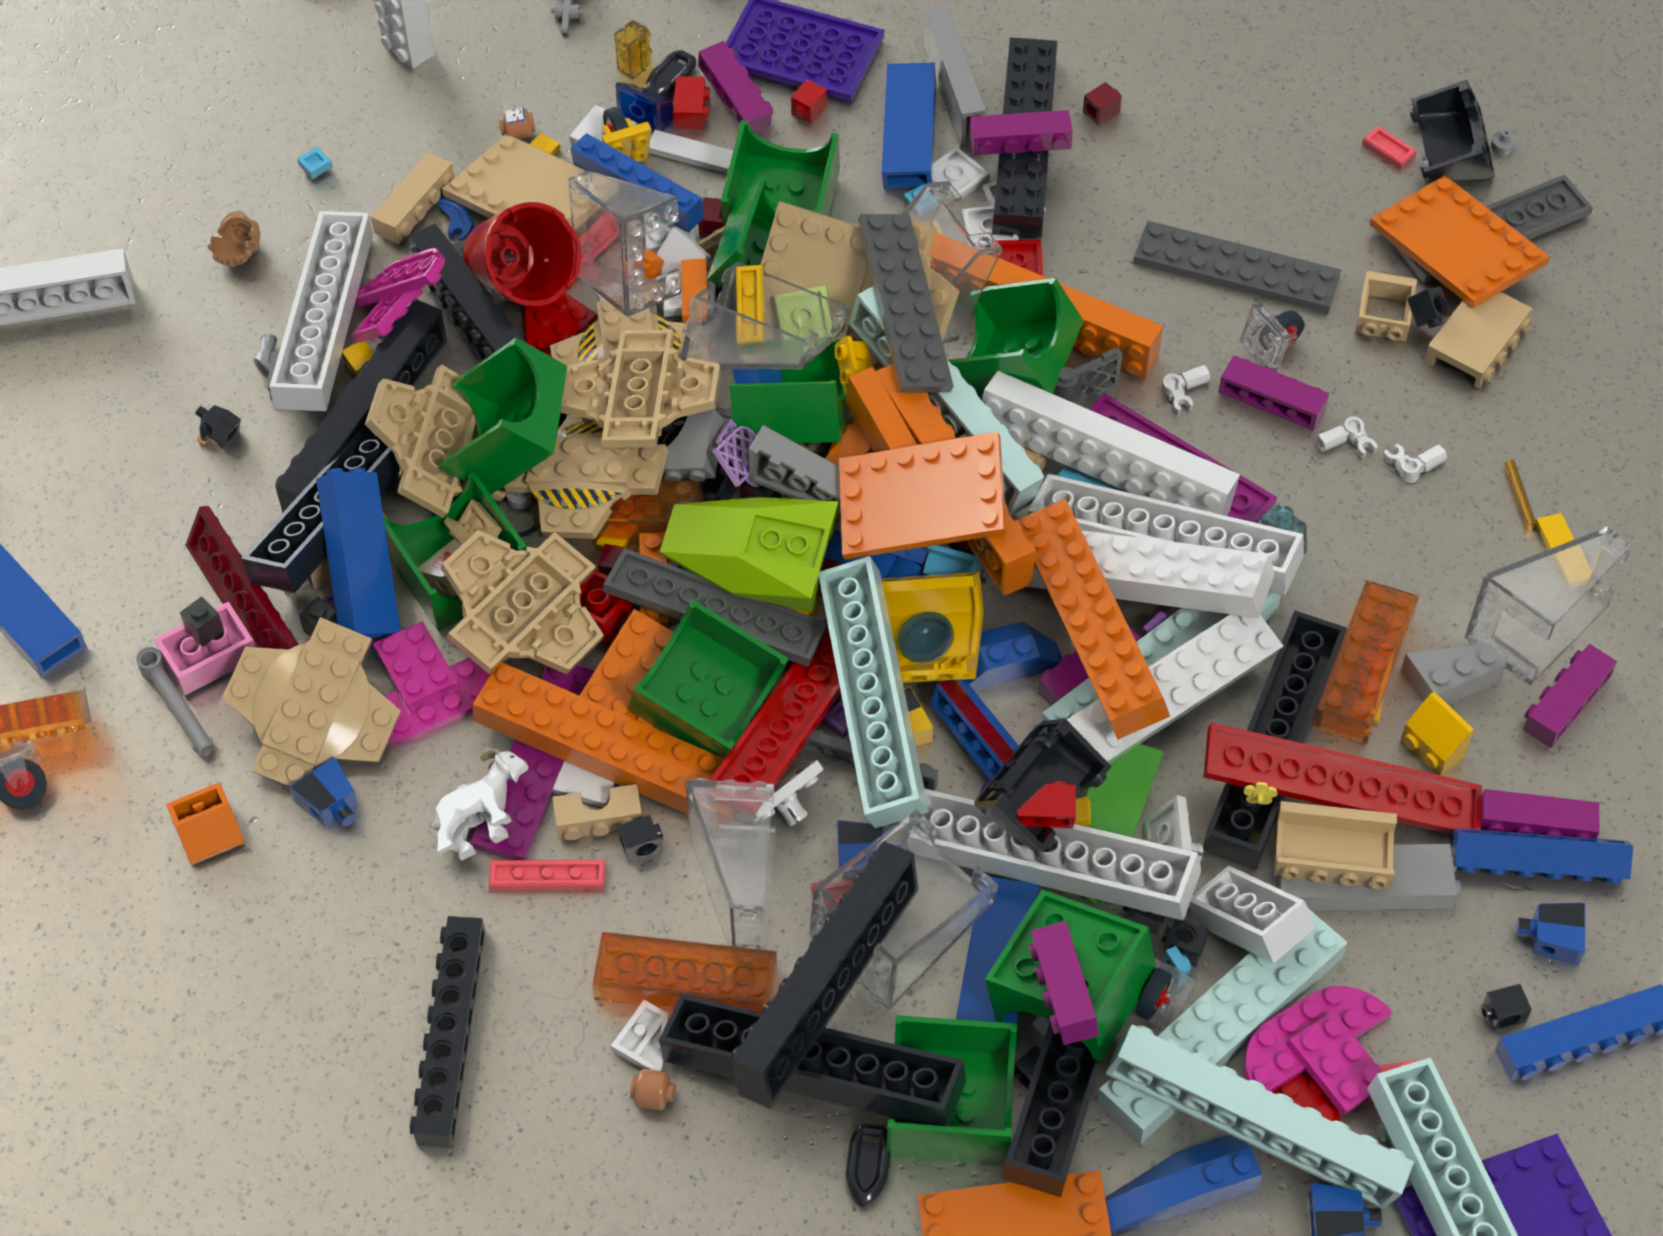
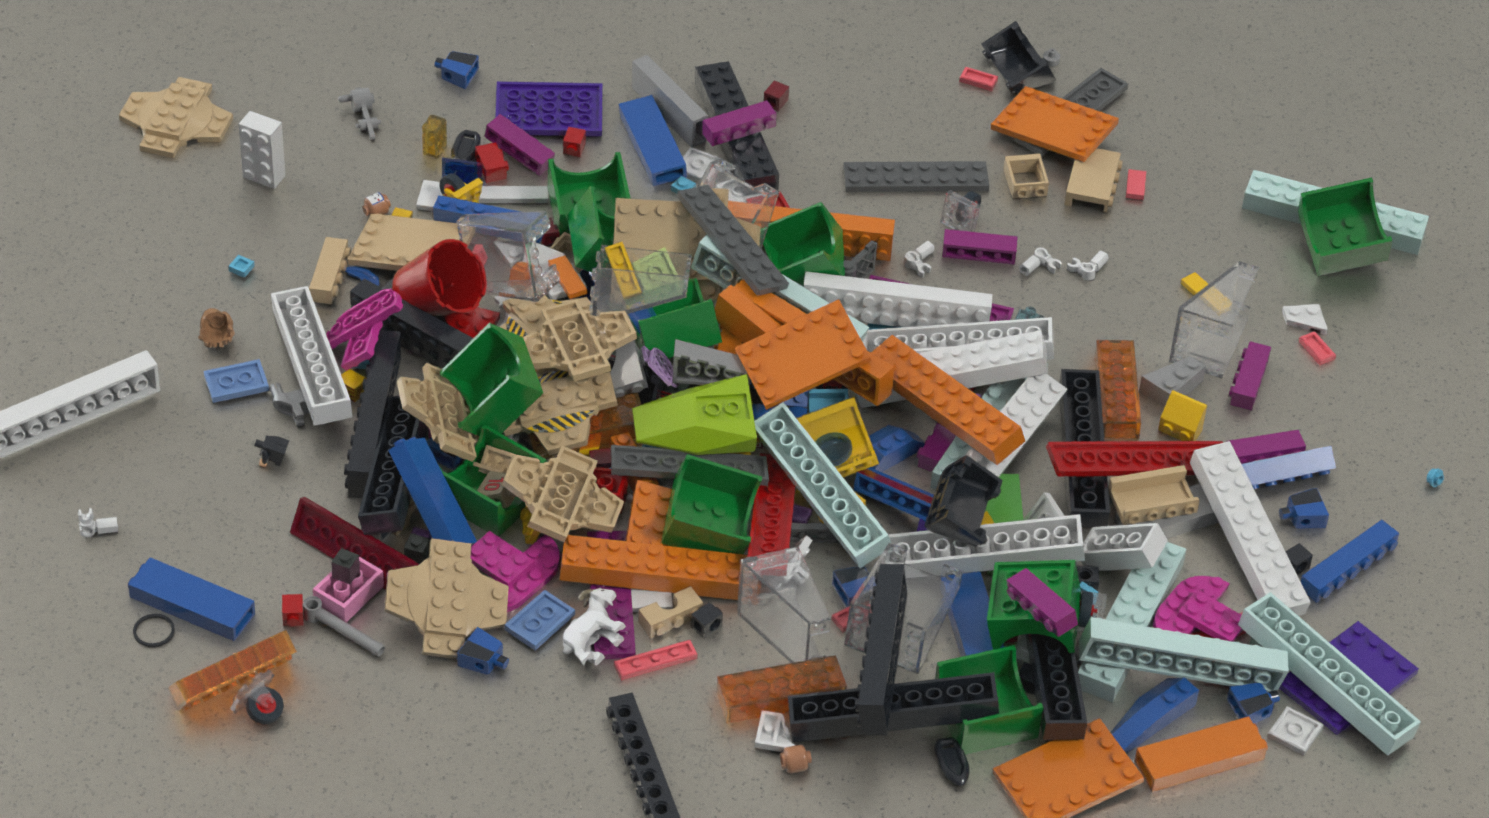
camera: 25 degrees left, 10 degrees down
orange slope [166,782,245,865] -> none
yellow bracket [835,336,872,394] -> none
red slope [1016,781,1076,829] -> none
light yellow plant [1244,782,1277,804] -> none
black brick [1407,287,1451,329] -> none
pearl gold bar [1504,460,1537,530] -> none
none -> medium blue plate [203,359,269,403]
none -> red brick [282,594,304,627]
none -> medium blue plate [505,590,575,650]
none -> coral tile [1126,169,1146,200]
none -> white brick [1190,441,1310,616]

